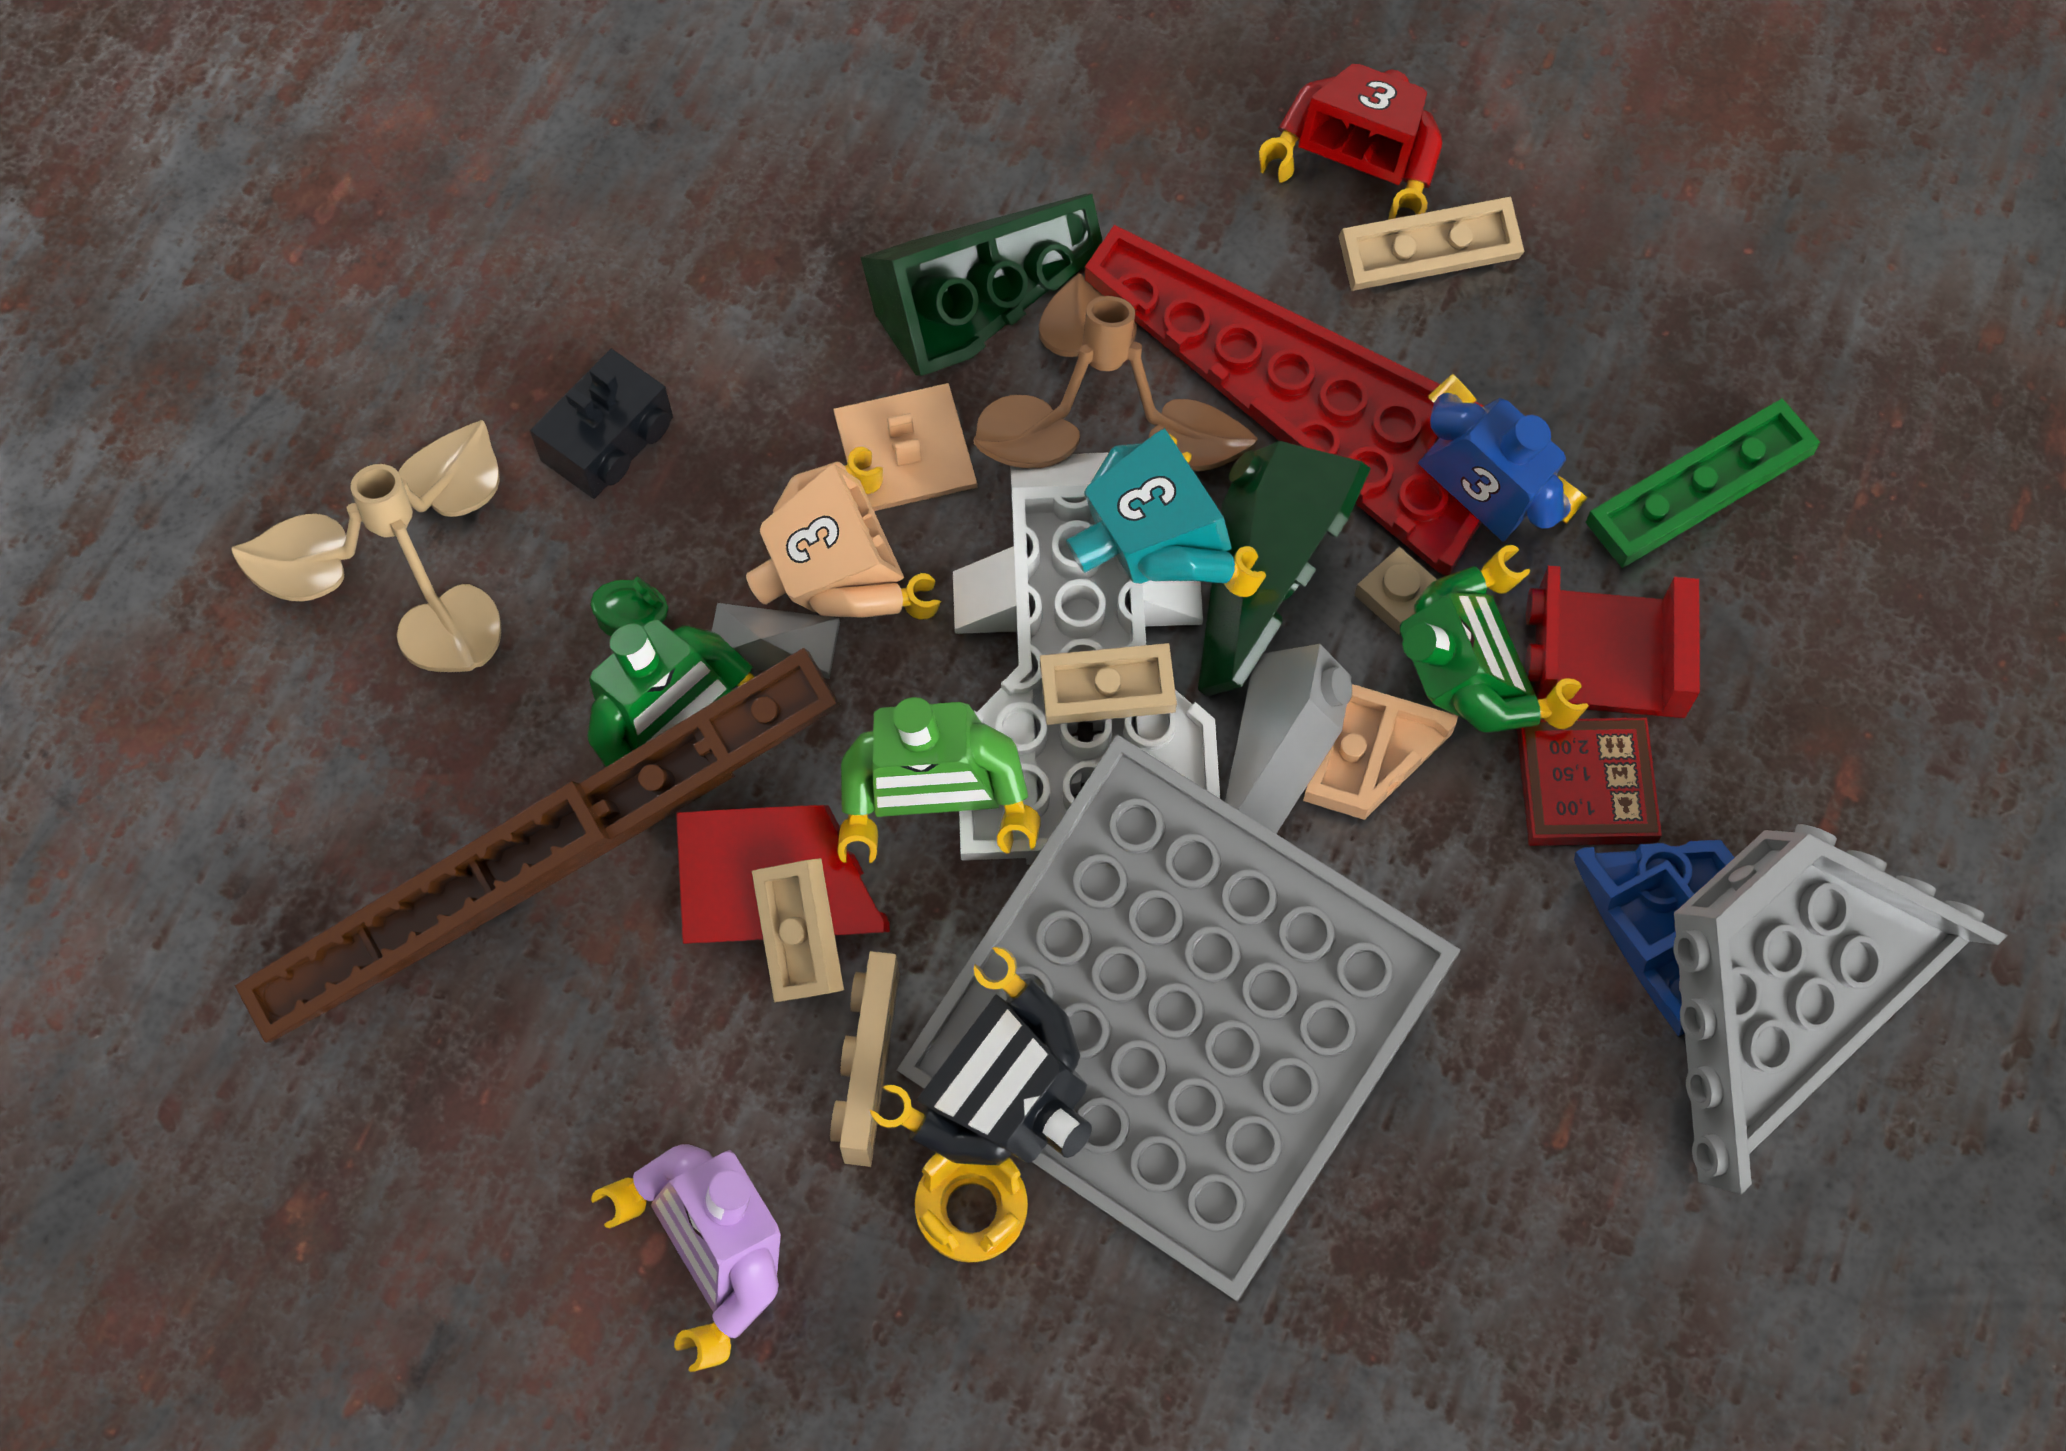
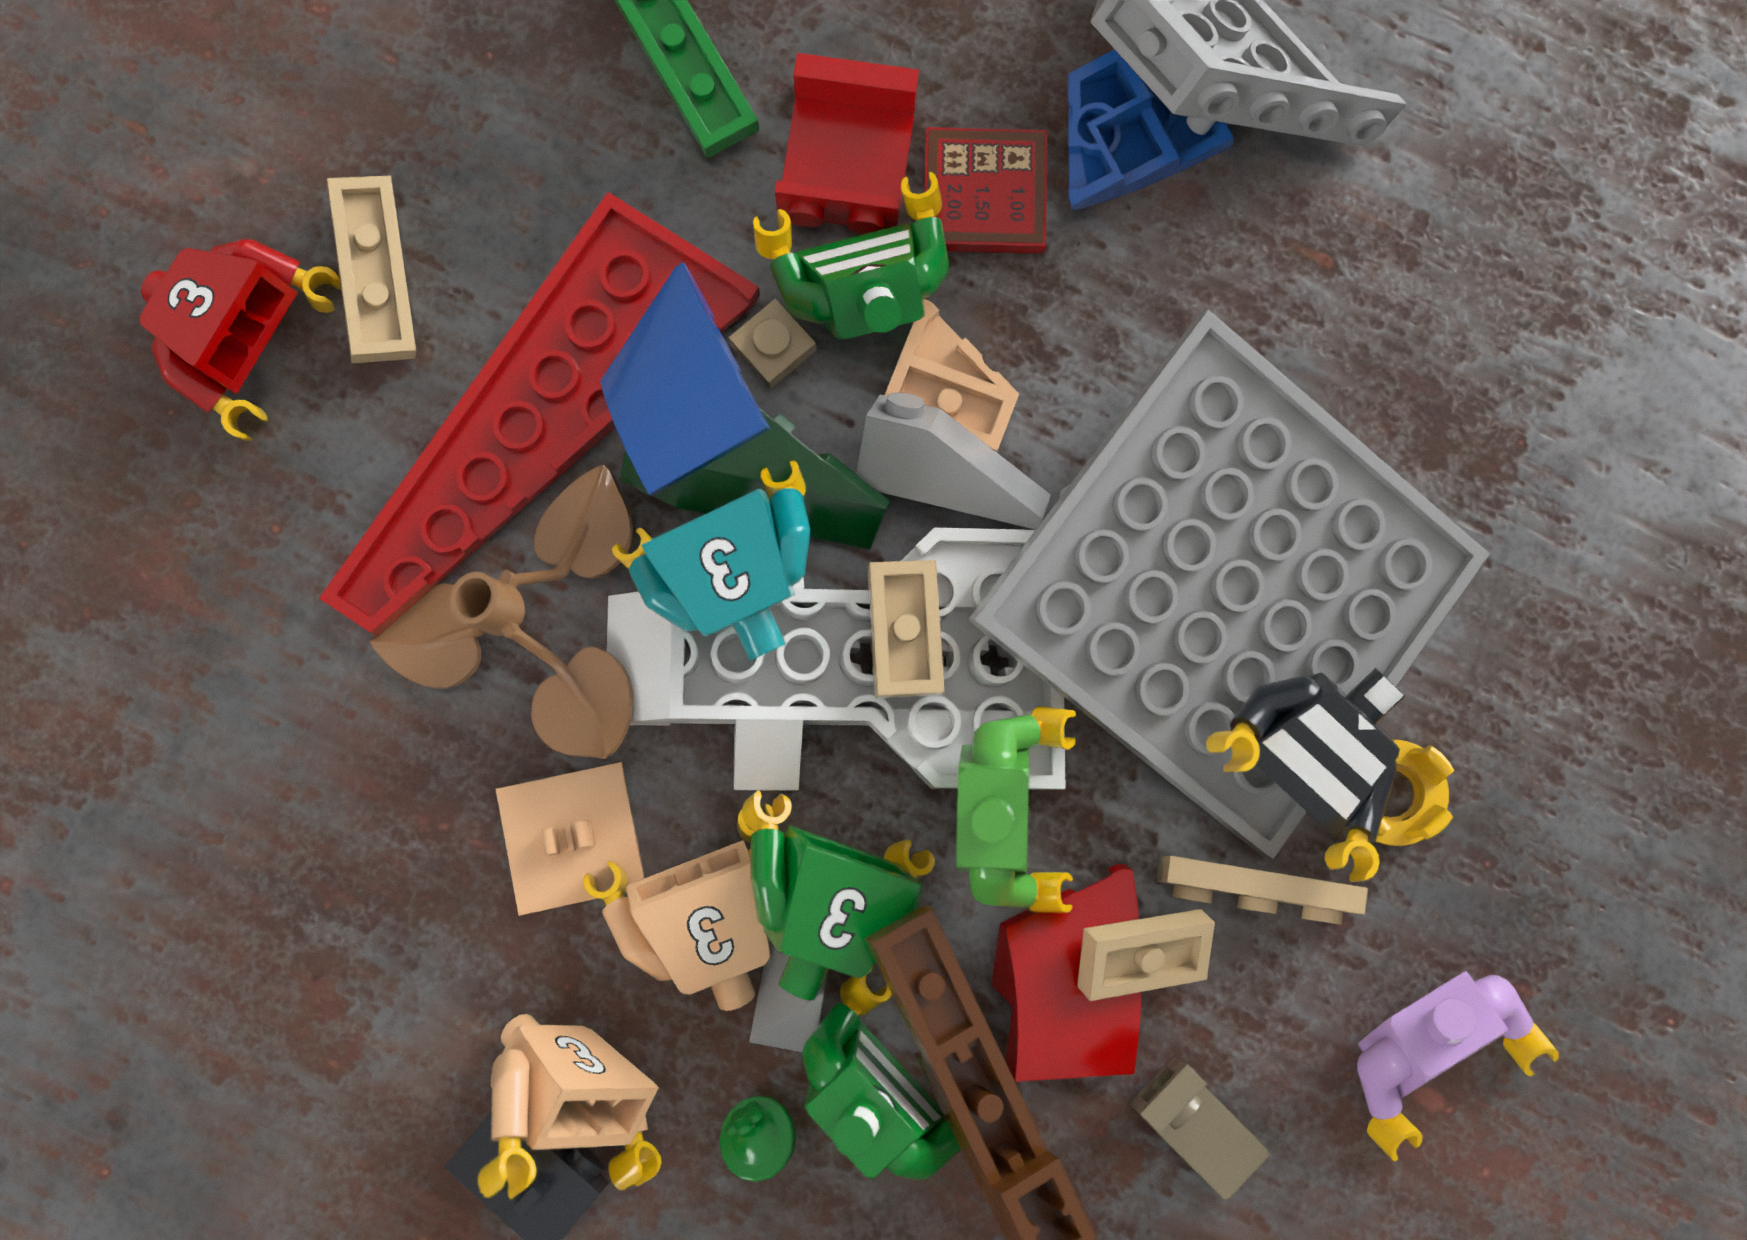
camera: 90 degrees left, 15 degrees up
dark green wedge [860,194,1103,376] -> none
blue torso [1418,374,1588,542] -> none
none -> light nougat torso [478,1014,661,1199]
none -> blue slope [600,262,770,495]
none -> green torso [742,790,935,1001]
none -> dark tan bracket [1128,1056,1269,1199]

